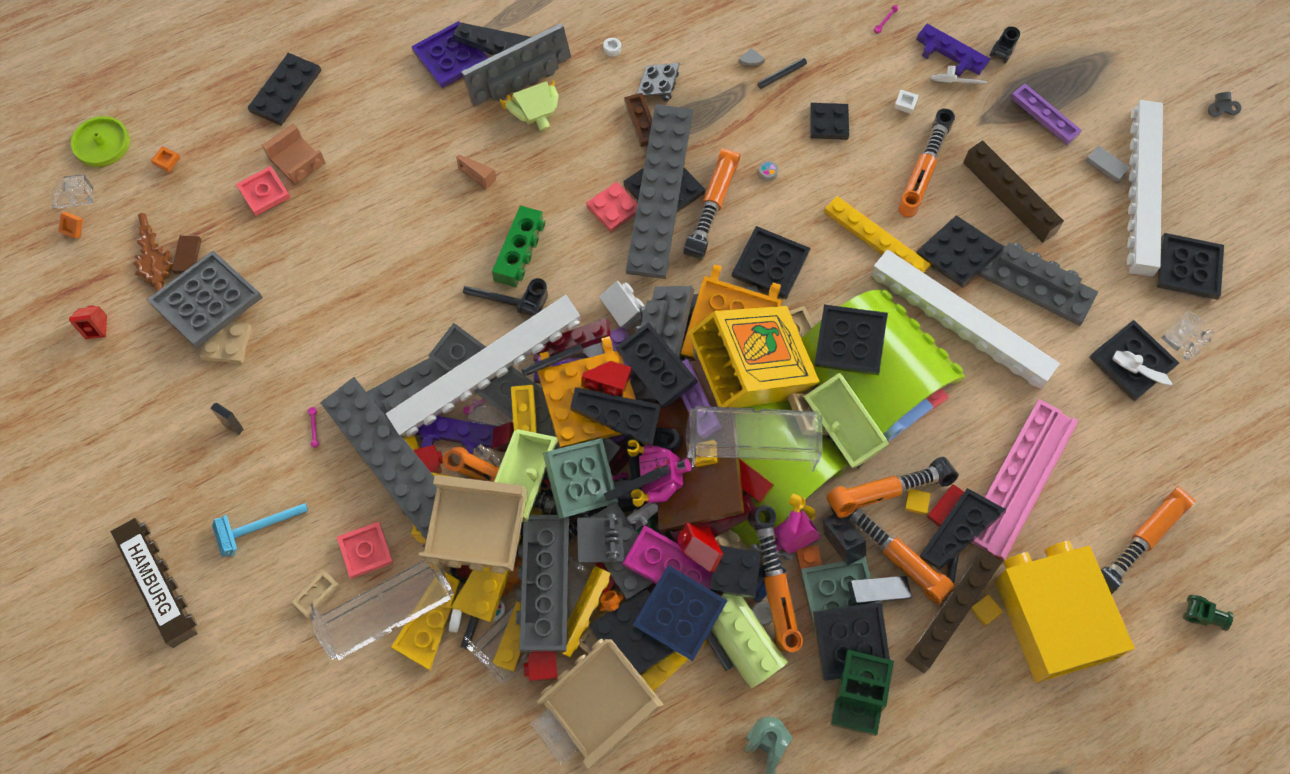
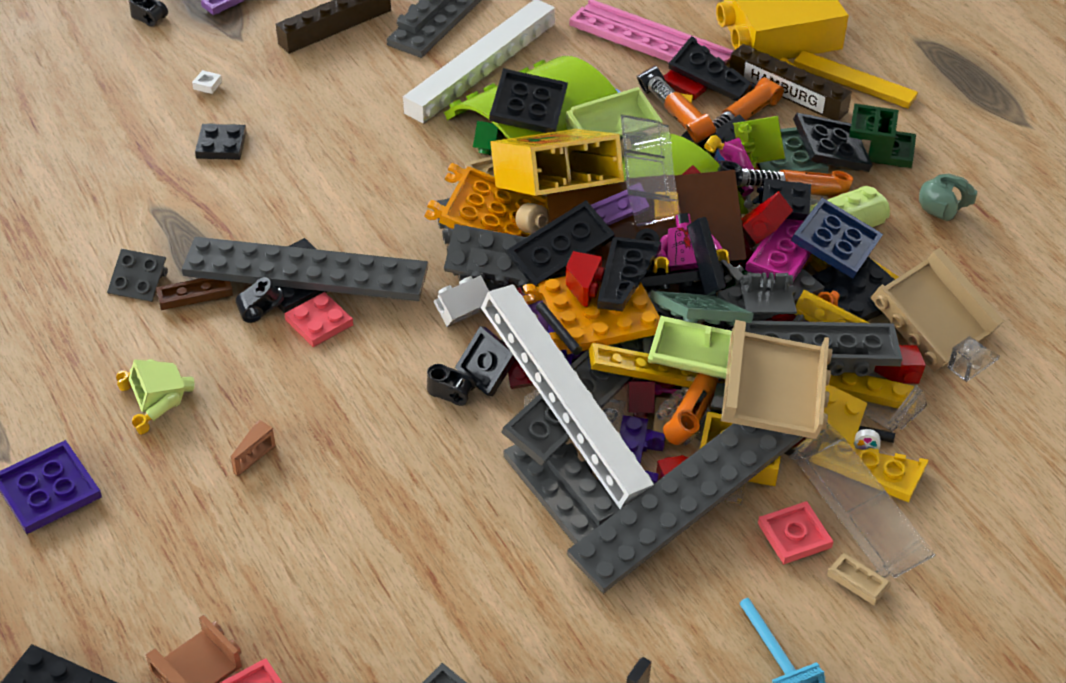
camera: 90 degrees left, 20 degrees down
dark pink hinge [308,407,319,448] -> none
black wing [453,22,531,56] -> none
dark grey plate [461,23,571,106] -> none
black bar [463,286,520,307] -> none
green brick [492,205,546,287] -> none
white tile [603,38,621,57] -> none
piece [683,148,741,260] -> none
black plate [731,226,811,300] -> none
light grey tile [738,48,765,66] -> none
black bar [757,58,807,89] -> none
light grey tile [758,161,778,181] -> none
yellow plate [824,196,931,274] -> none
tile [847,576,912,605] -> none
dark pink hinge [874,5,899,33] -> none
piece [898,108,955,217] -> none
dark purple hinge [916,23,991,77] -> none
black plate [916,215,1003,288] -> none
white piece [931,66,987,84] -> none
none -> black piece [235,277,285,323]
none -> lime hinge [733,116,785,168]
none -> yellow tile [794,50,918,109]

